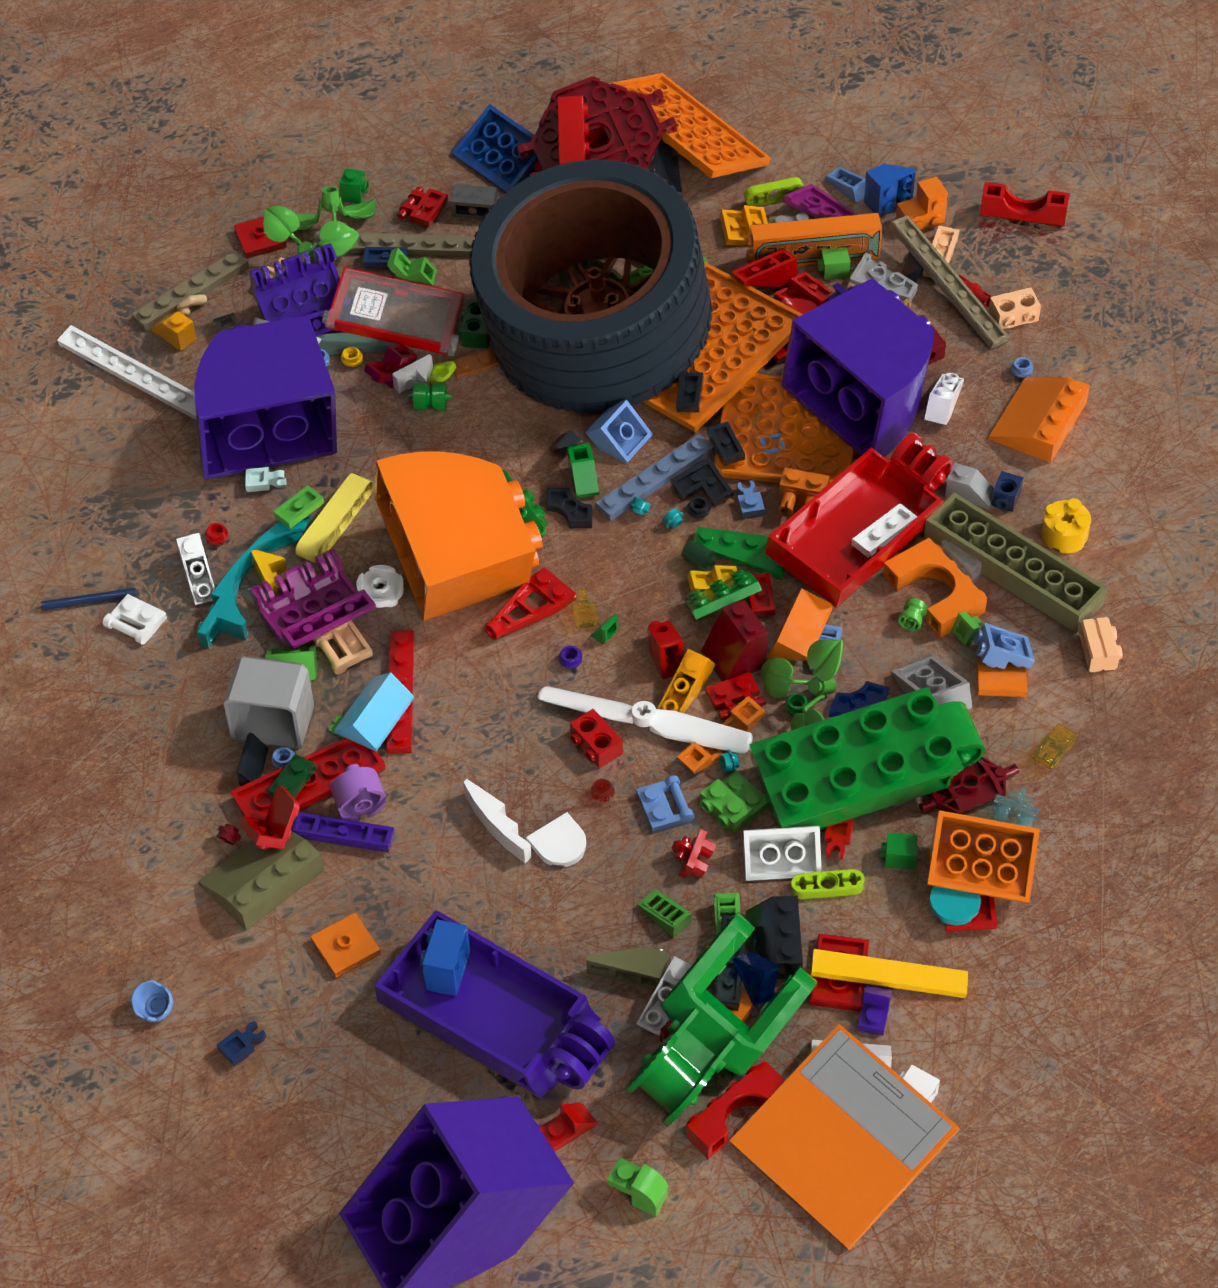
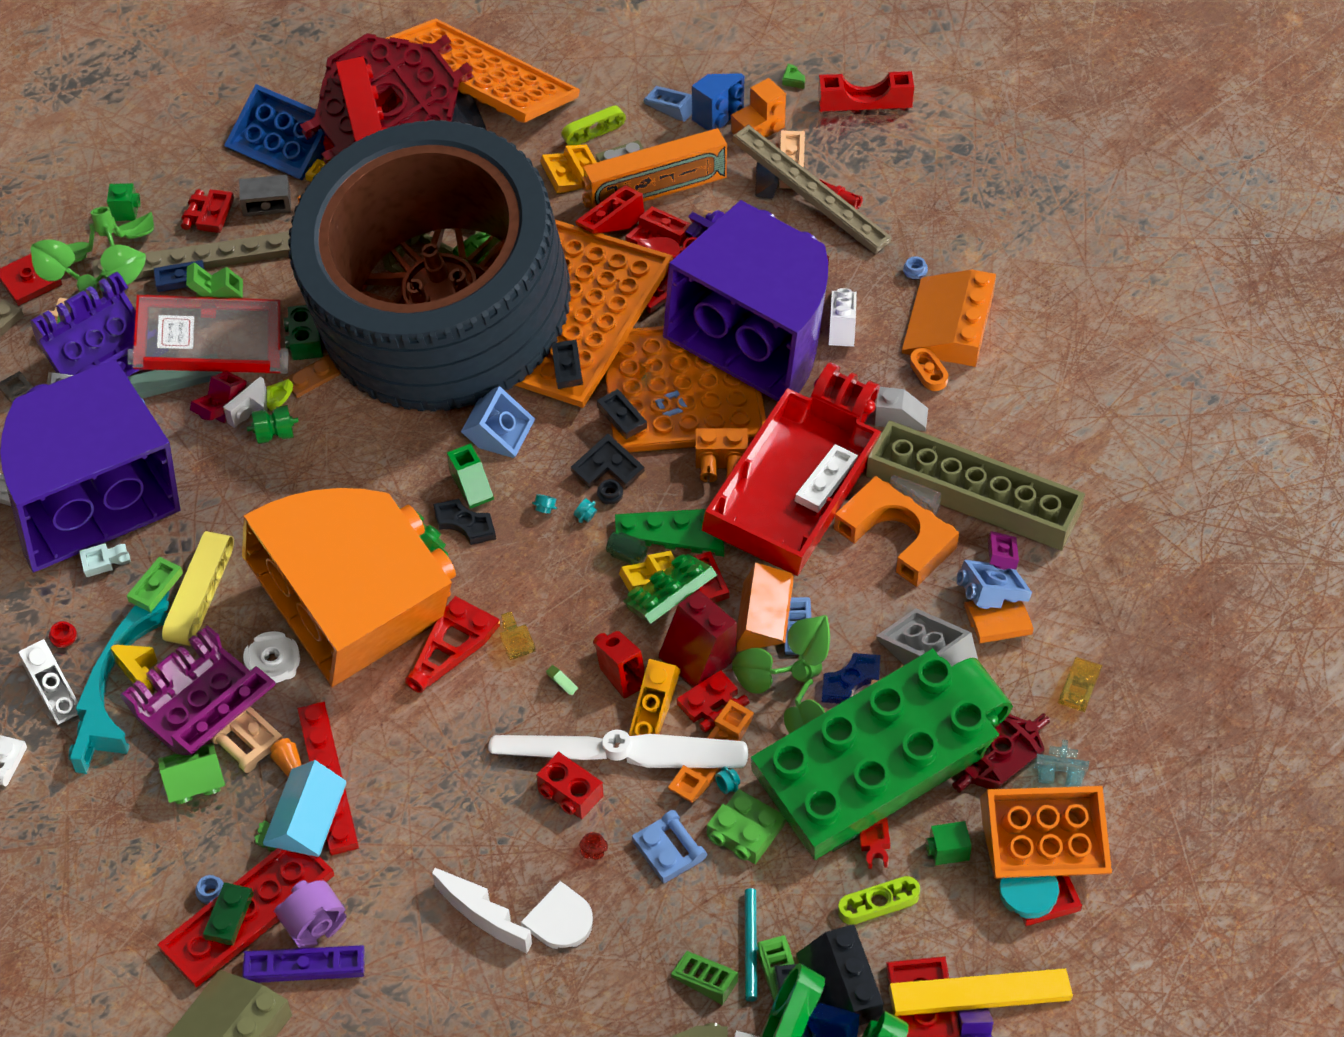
camera: 15 degrees left, 0 degrees up
dark red plate [217,824,241,845] -> none
light grey plate [223,656,314,750] -> none
black slope [236,733,268,787] -> none
red bracket [240,785,299,850] -> none
yellow plate [341,347,363,367] -> none
black slope [549,430,583,452] -> none
dark purple plate [559,646,582,668] -> none
green slope [591,613,619,644] -> none
sand blue plate [595,434,714,521] -> none
red hips [672,829,716,878] -> none
medium blue plate [737,480,765,519] -> none
white slope [743,826,822,881] -> none
magenta wing [783,184,858,219] -> none
green plate [785,693,809,716] -> none
bright green brick [817,247,850,280] -> none
light grey wing [849,252,918,301] -> none
bright green wheel [898,598,928,631] -> none
bright green tile [951,612,983,646] -> none
light nougat brick [988,287,1041,329] -> none
dark blue brick [991,471,1024,512] -> none
yellow brick [1041,498,1091,554] -> none
light nougat brick [1079,617,1122,672] -> none
none -> orange cone [270,738,302,777]
none -> tile [546,665,578,695]
none -> teal bar [745,888,757,1002]
none -> bright green tile [782,64,805,89]
none -> orange plate [910,348,948,391]
none -> magenta plate [988,531,1019,570]

